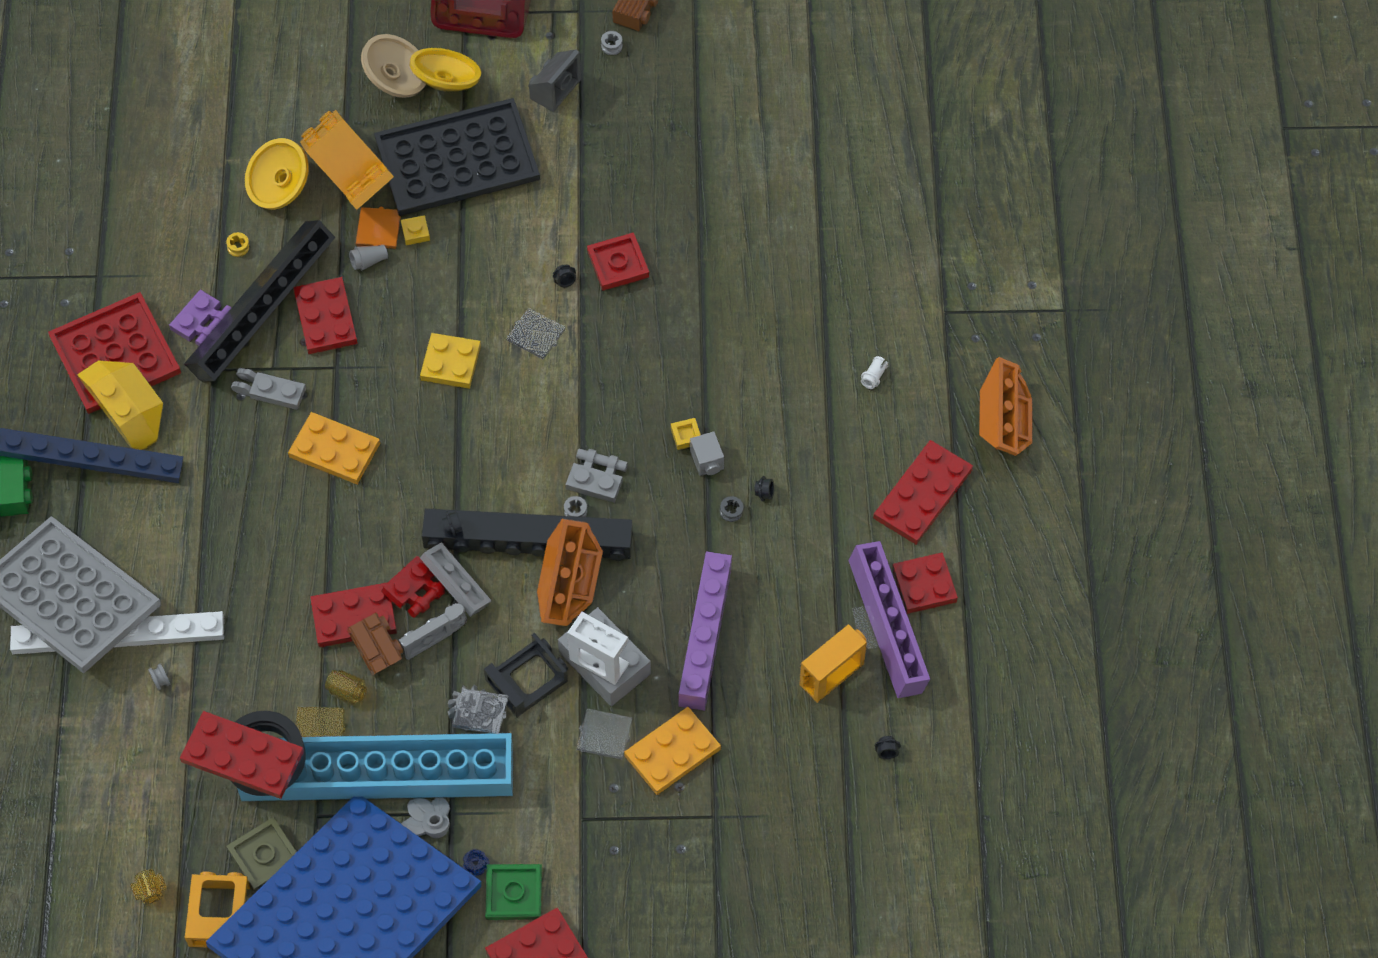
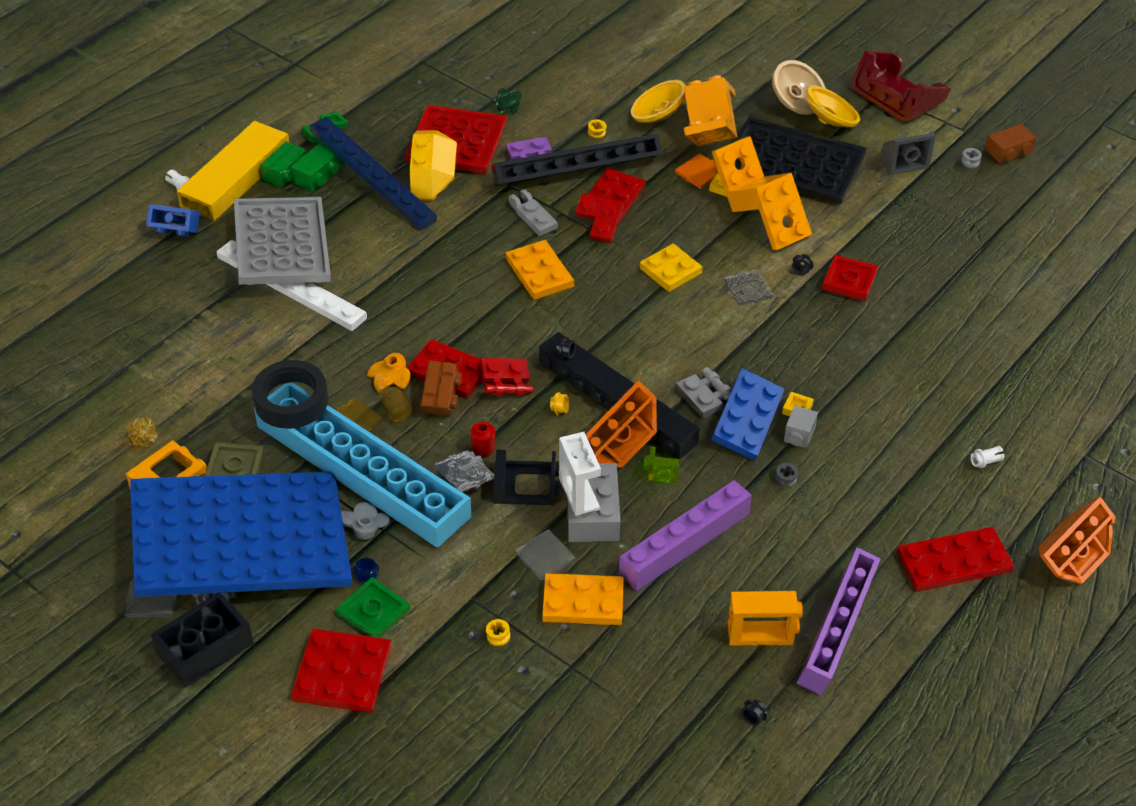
camera: 40 degrees right, 15 degrees down
light grey bush [148,664,171,691] -> none
red plate [180,711,304,799] -> none
light grey cone [349,245,388,271] -> none
light grey hinge [399,603,467,660] -> none
light grey plate [420,543,491,617] -> none
light grey bush [564,496,587,517] -> none
black plate [754,476,774,502] -> none
red plate [892,552,958,614] -> none
none -> light orange plate [367,353,410,393]
none -> red brick [470,422,496,458]
none -> yellow bush [486,619,511,646]
none -> clear green piece [494,88,521,115]
none -> yellow plate [550,392,569,416]
none -> red plate [576,194,624,243]
none -> clear neon green bracket [644,446,679,483]
none -> light orange bracket [711,136,812,250]
none -> blue plate [711,368,784,461]

